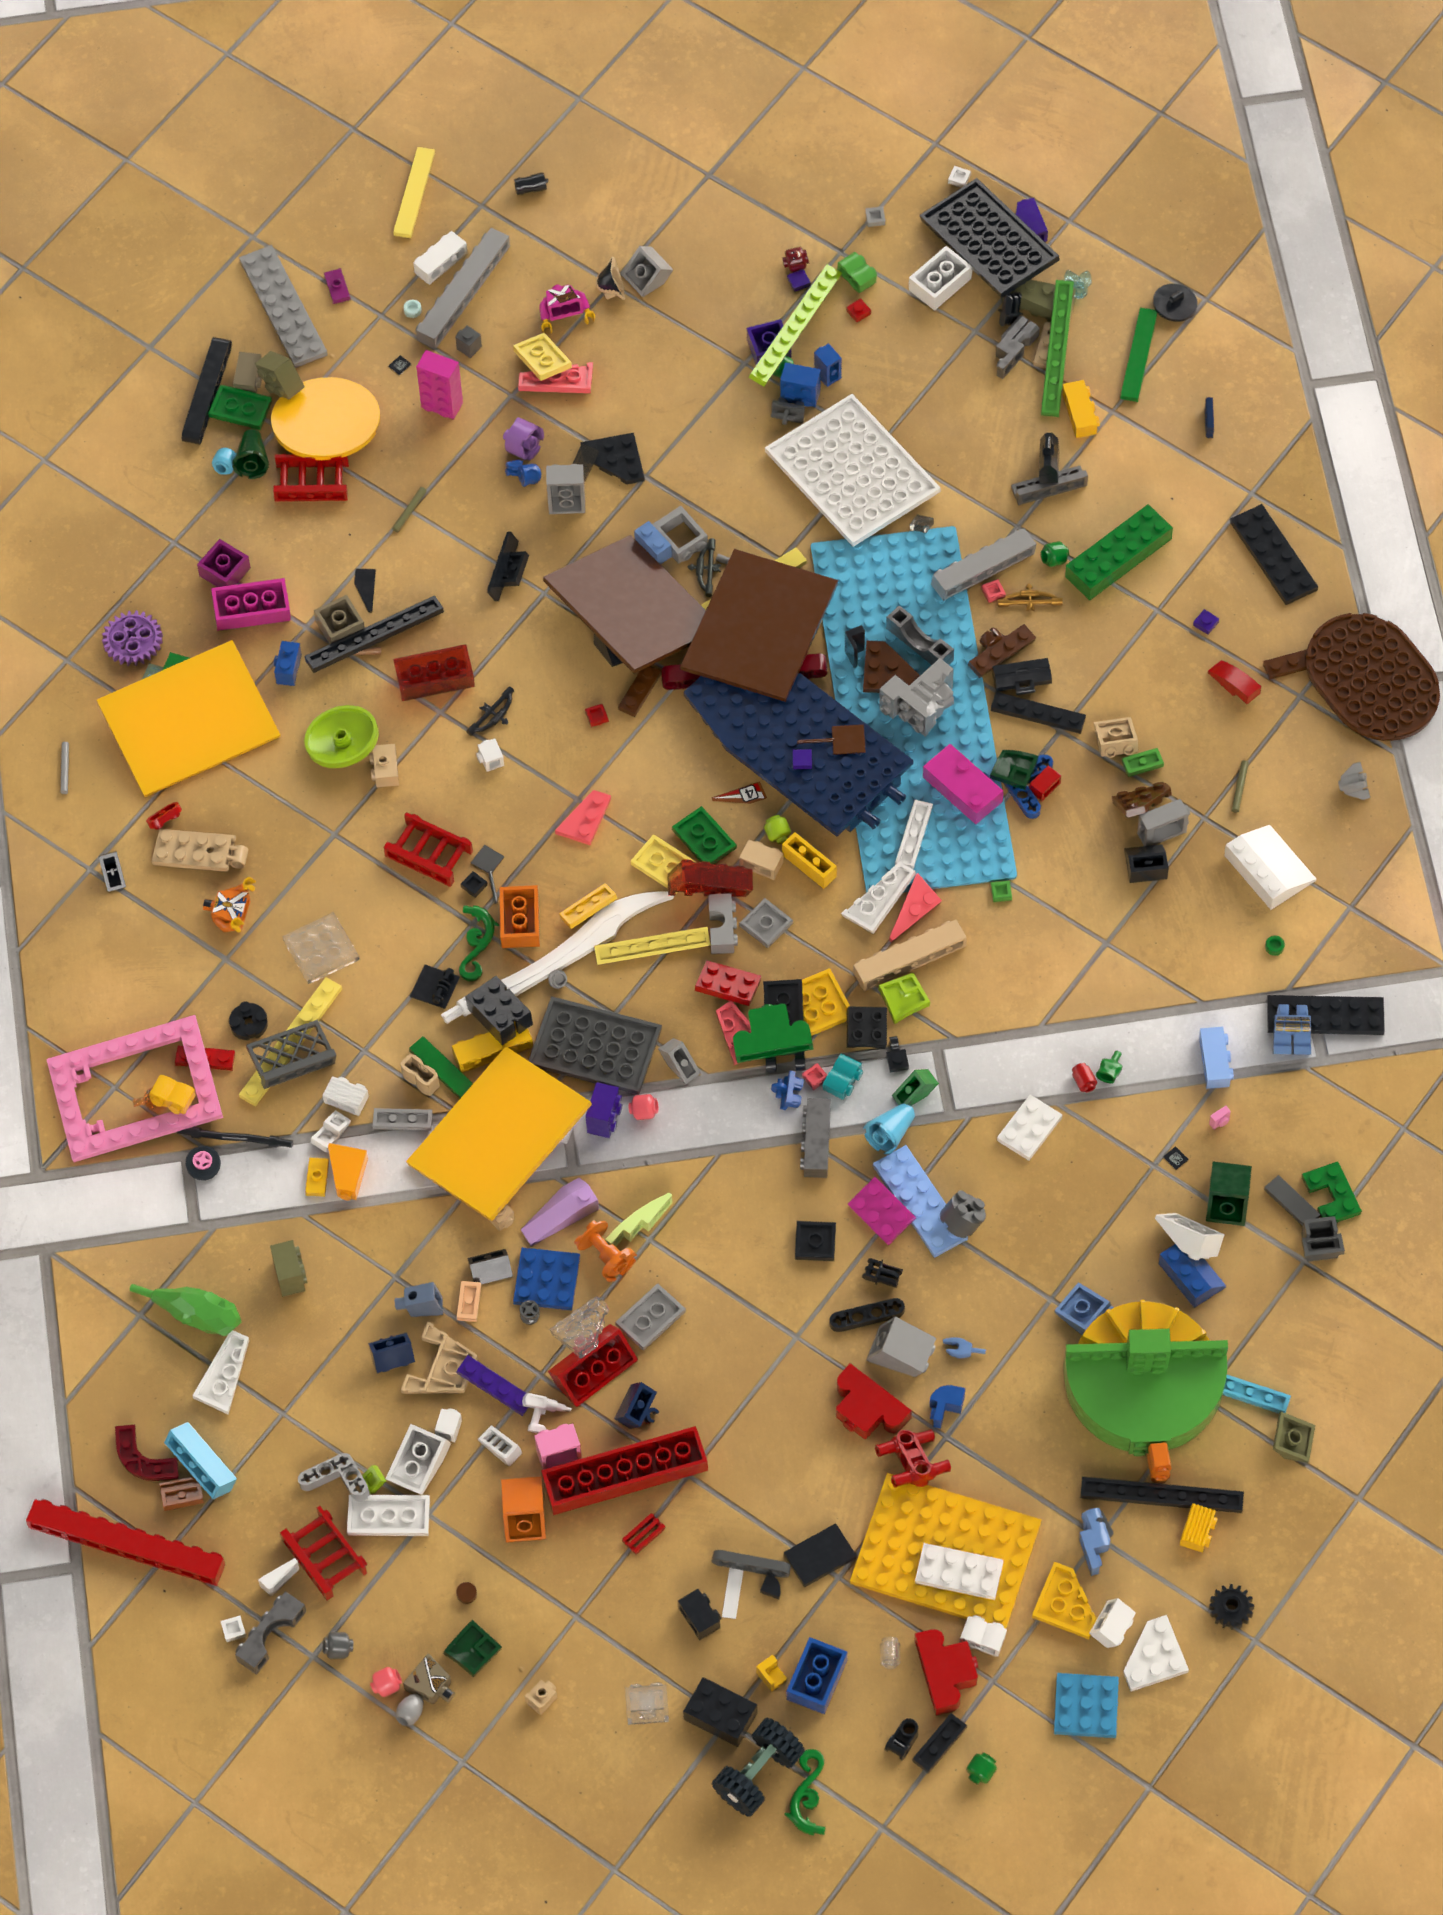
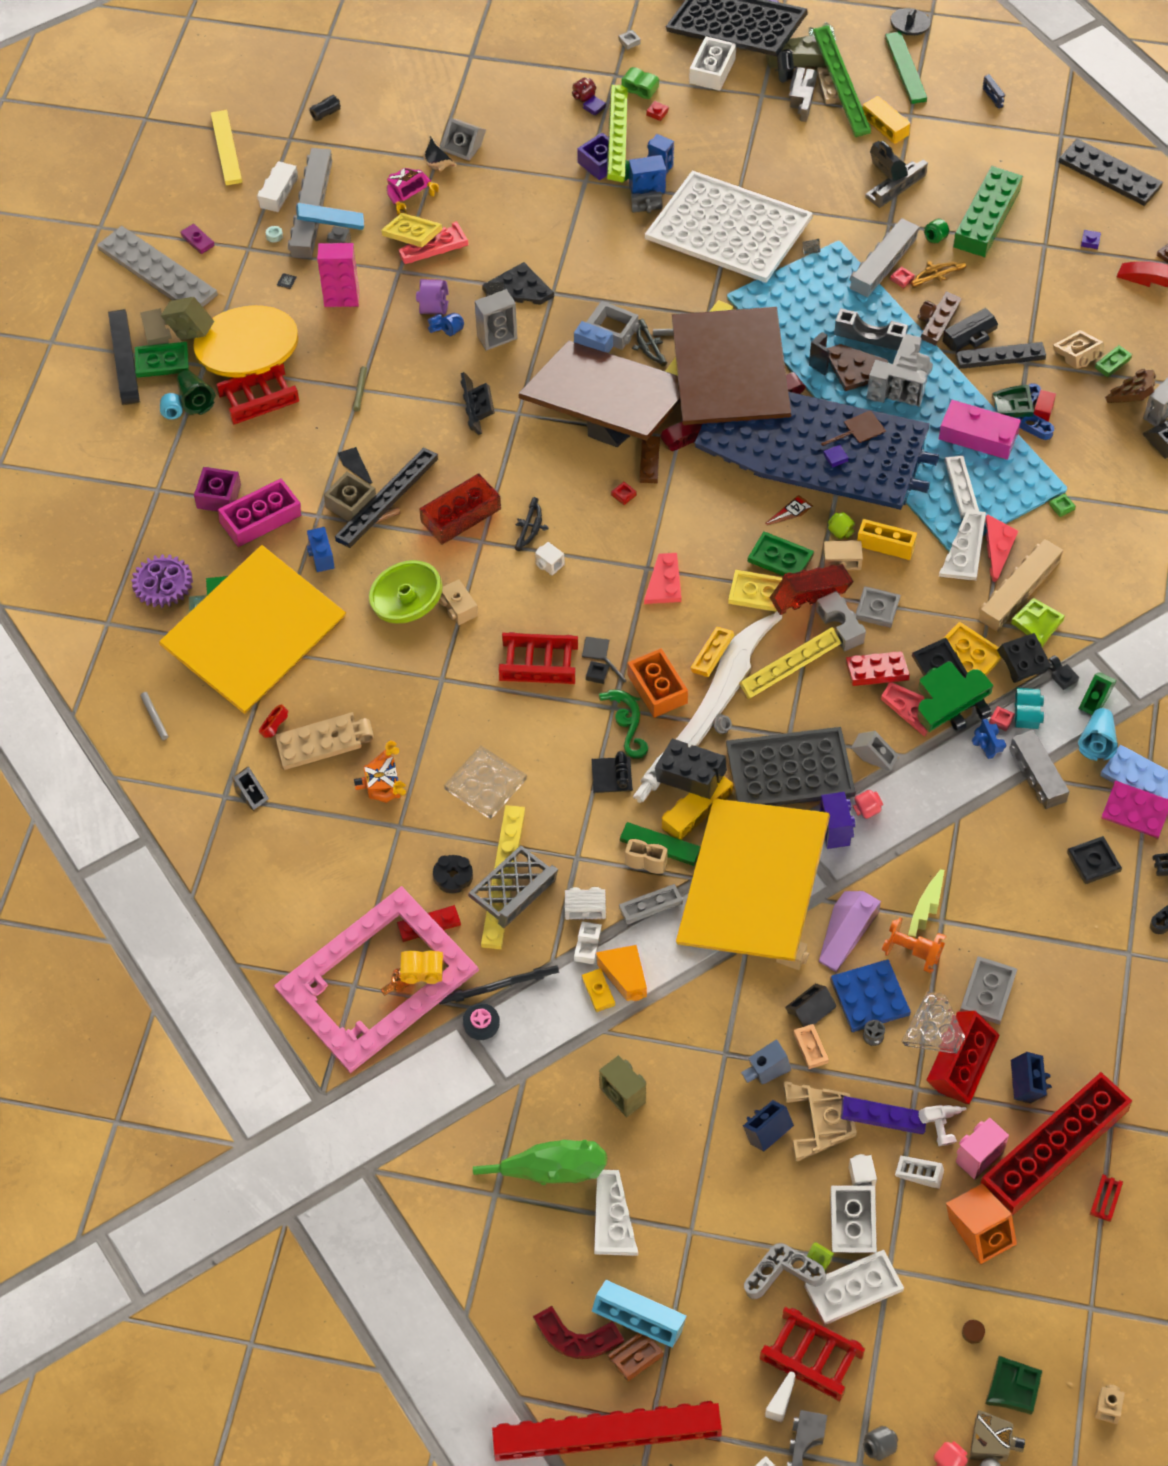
camera: 25 degrees left, 5 degrees down
none -> tile [296,203,364,230]

